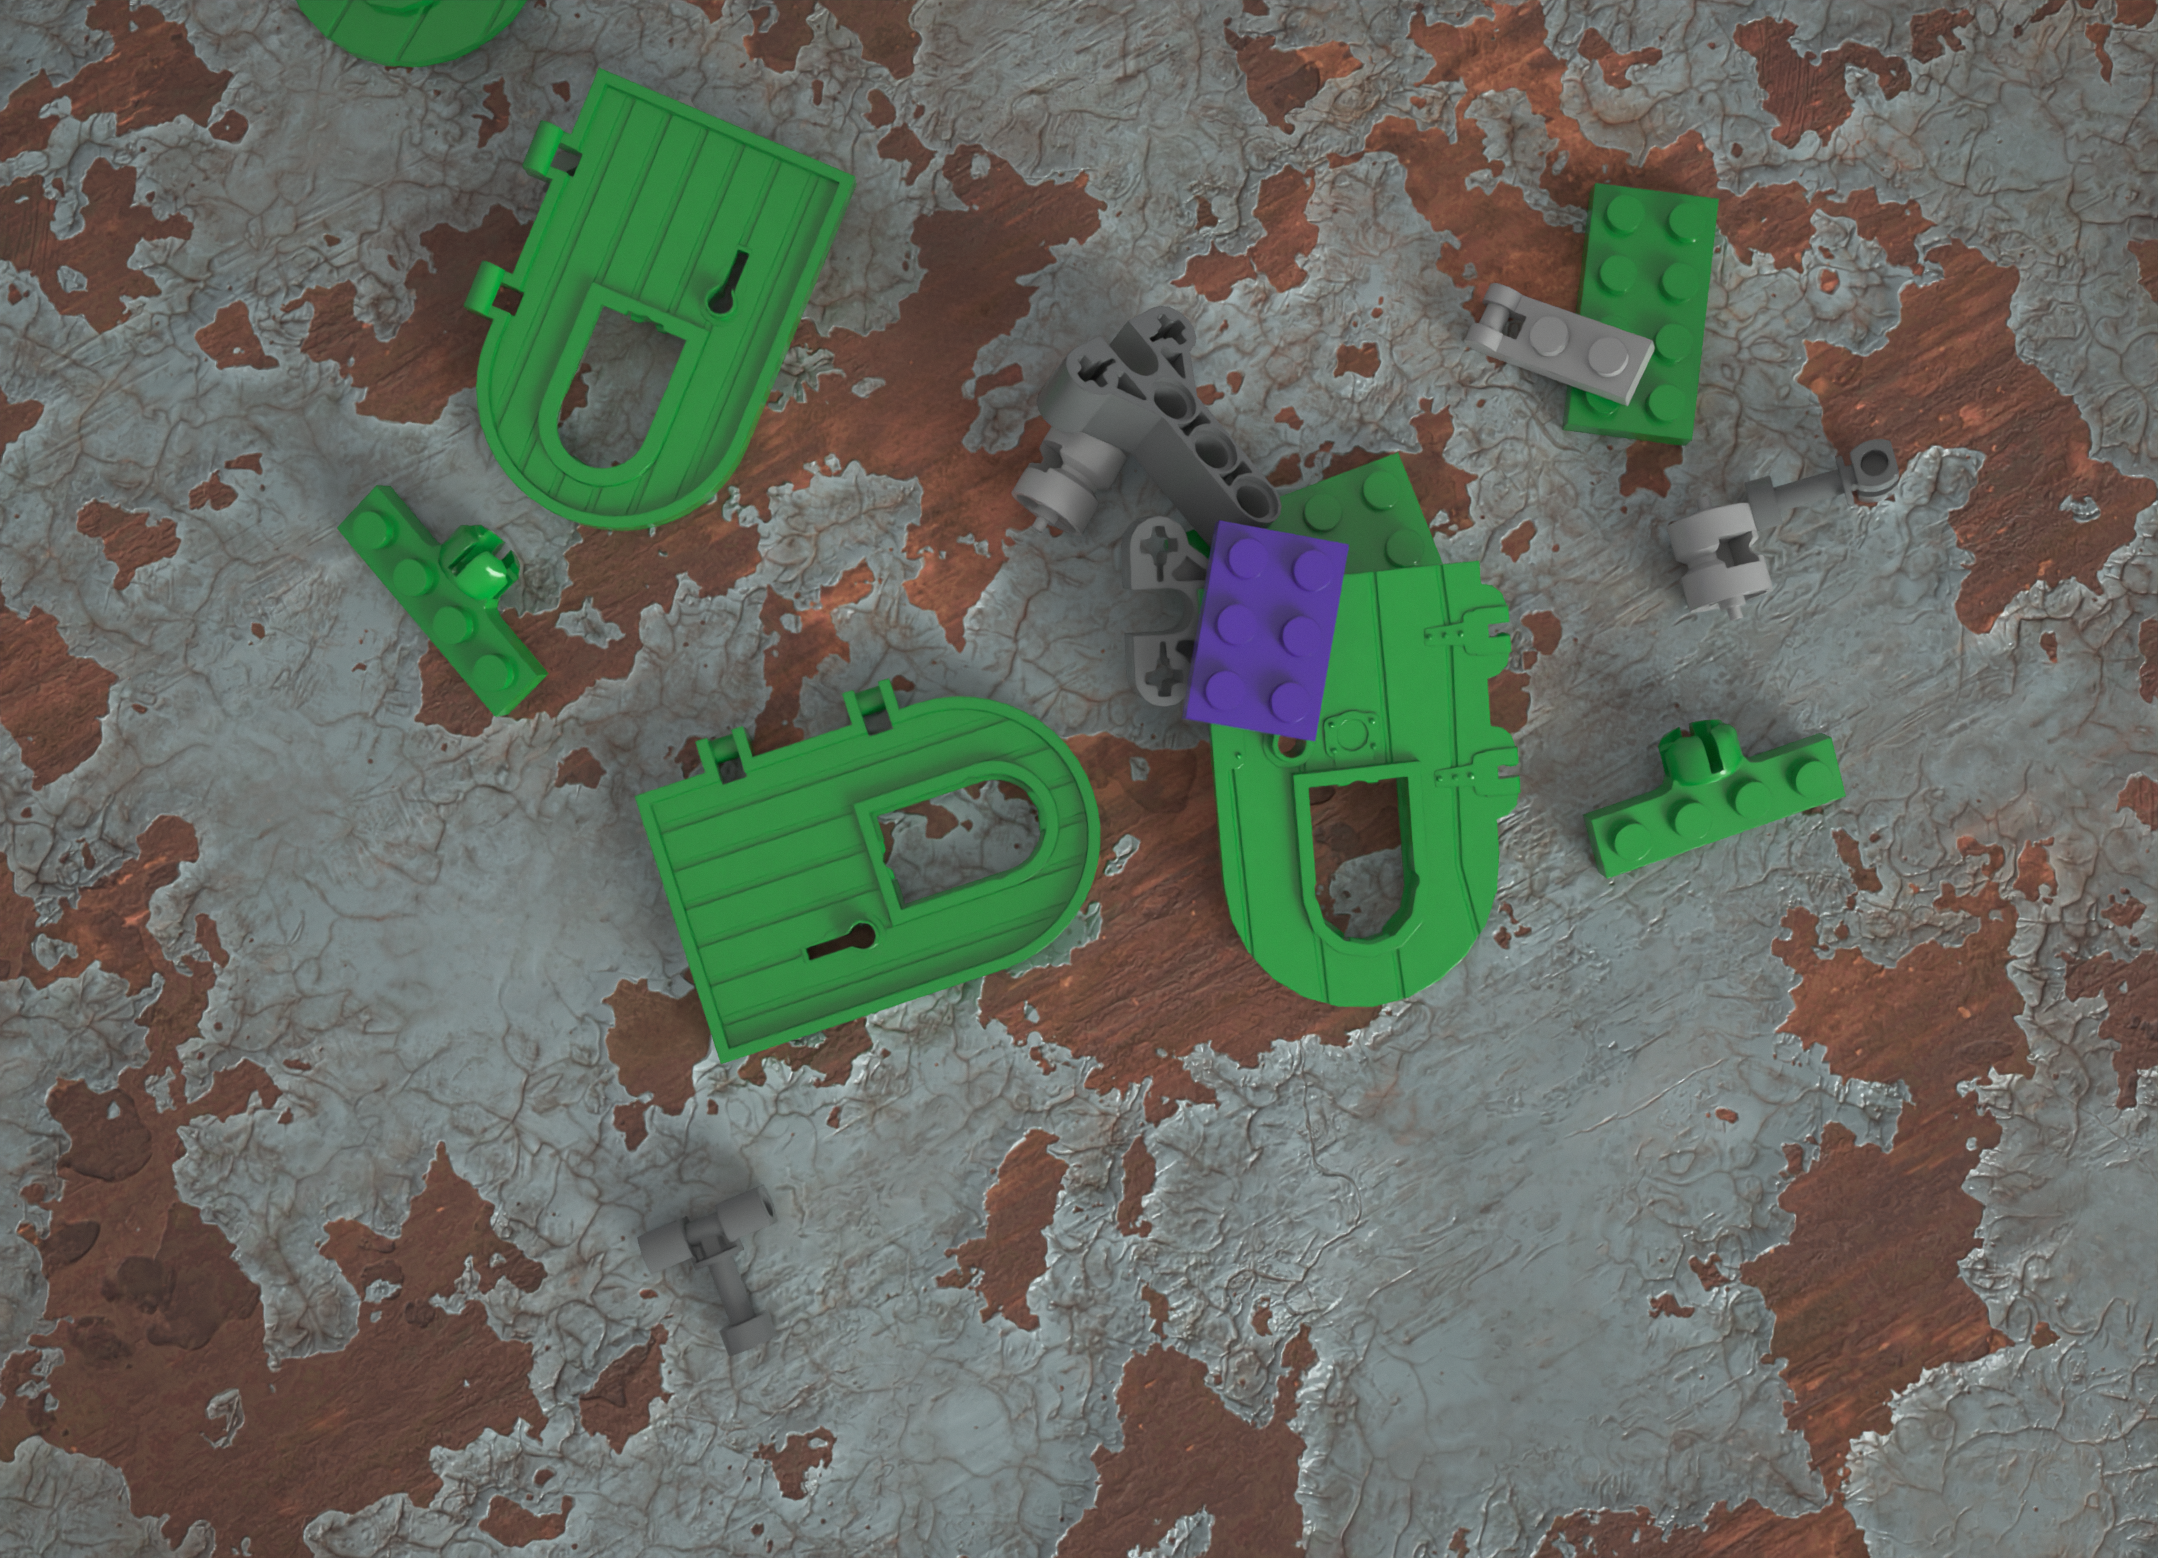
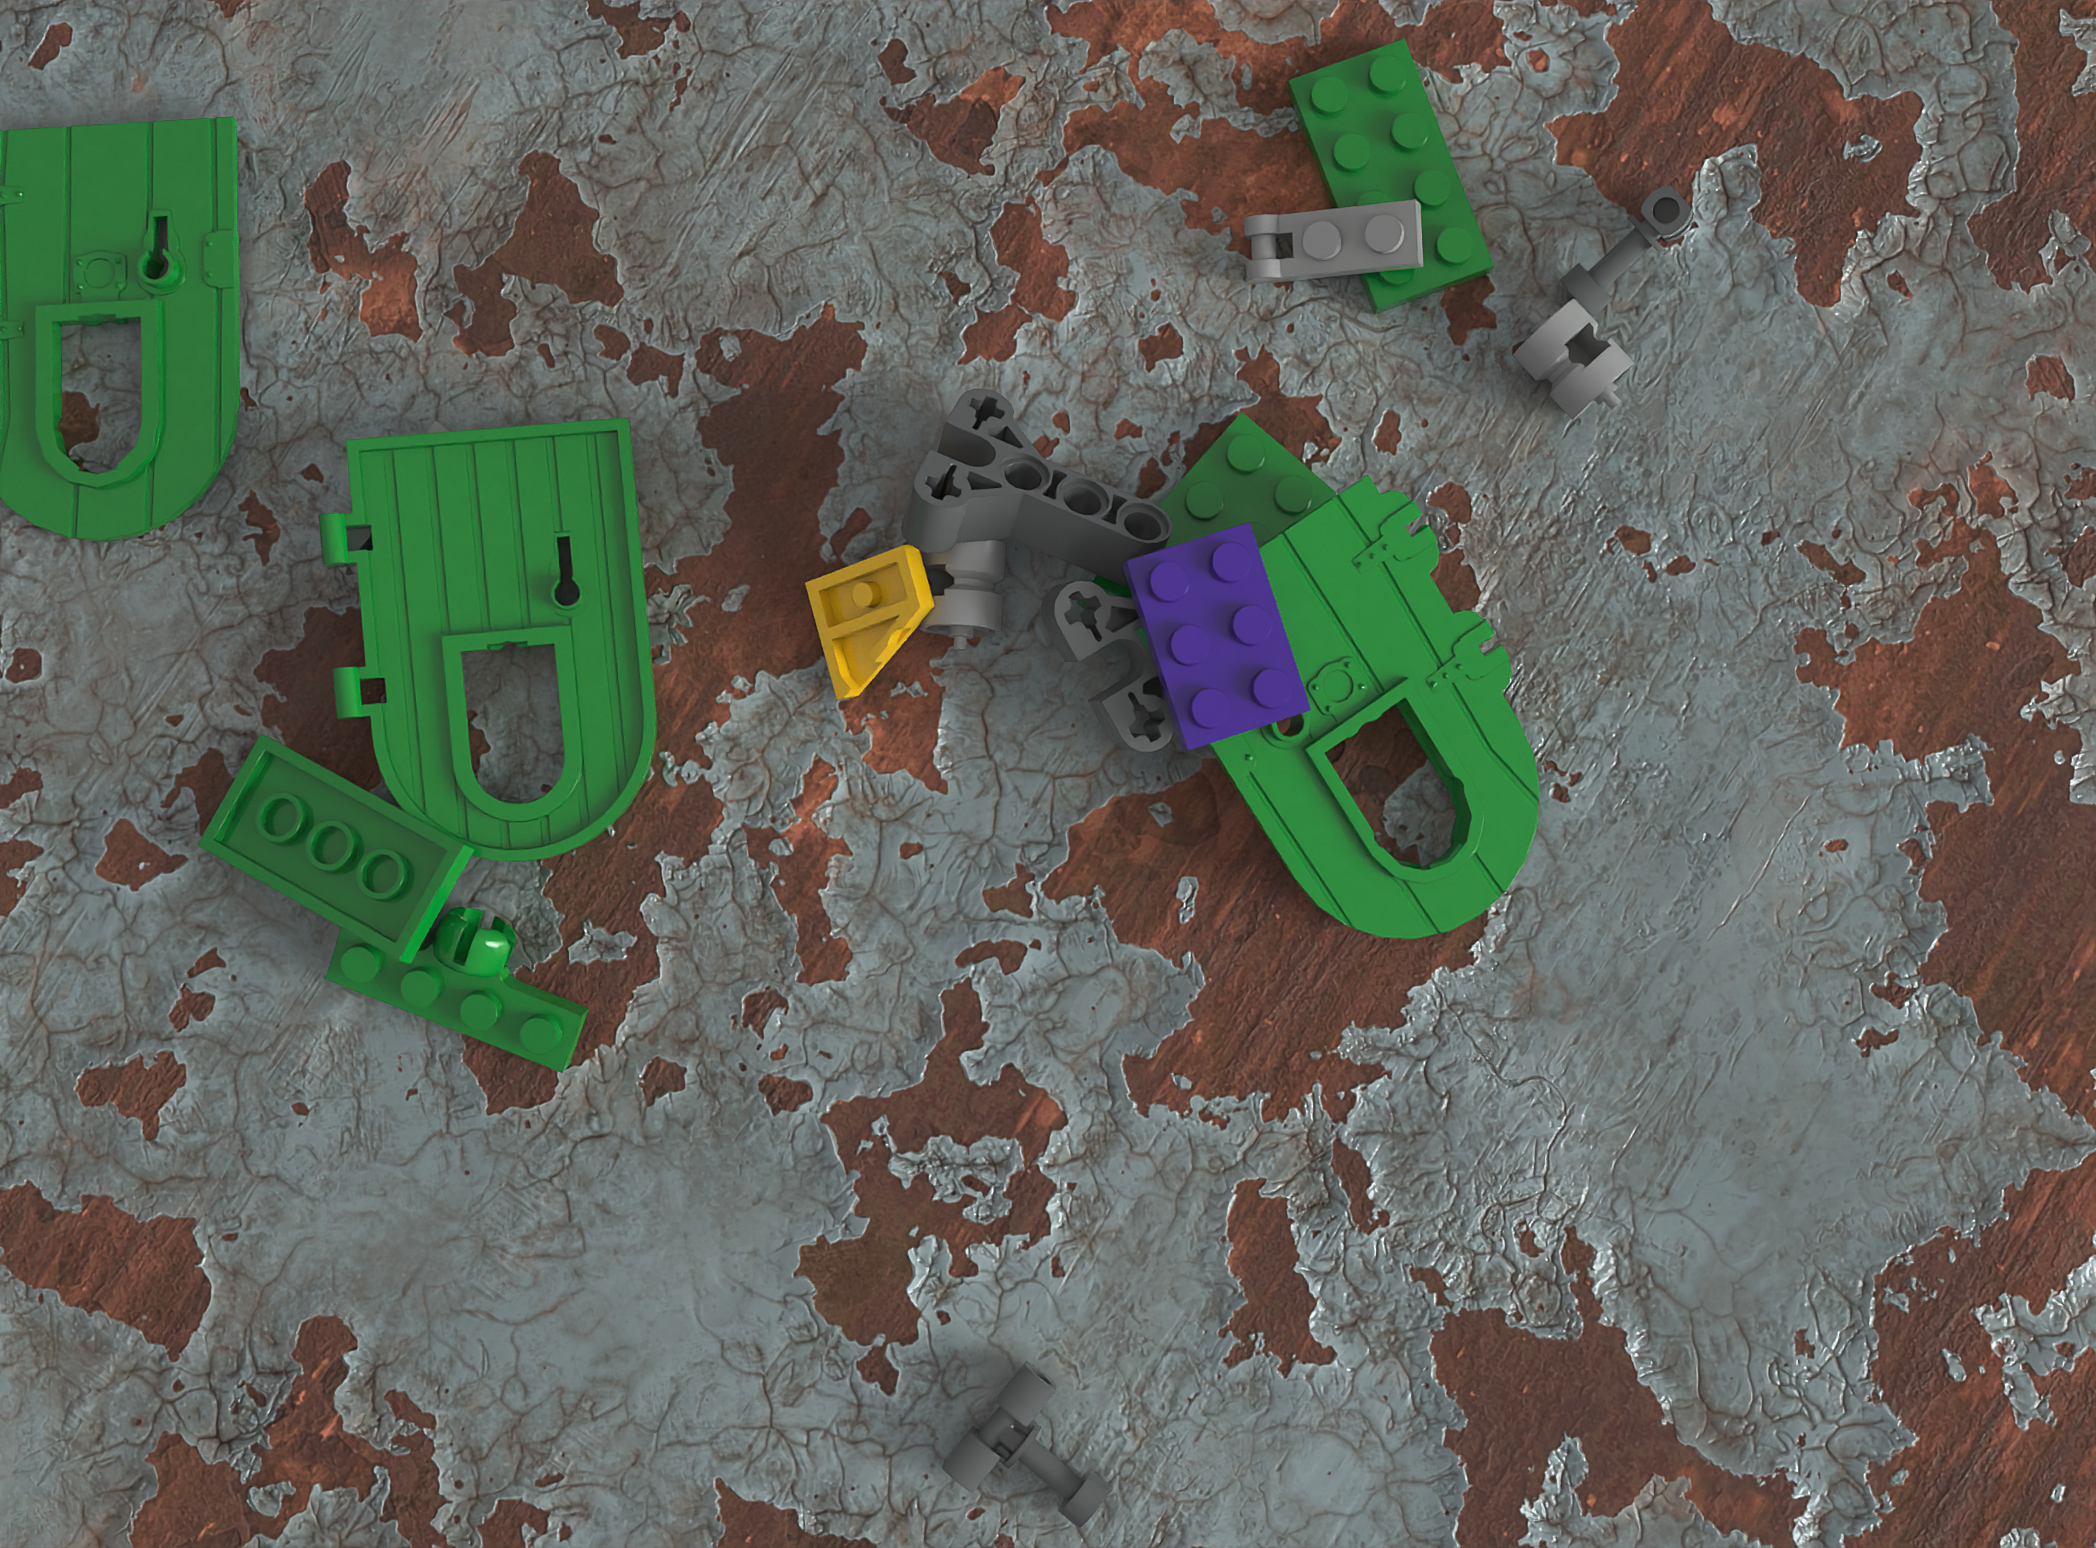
camera: 30 degrees left, 0 degrees up
green door [634,678,1100,1064] -> none
green plate [1583,719,1846,879] -> none
none -> green plate [197,733,475,964]
none -> yellow wing [805,545,935,700]

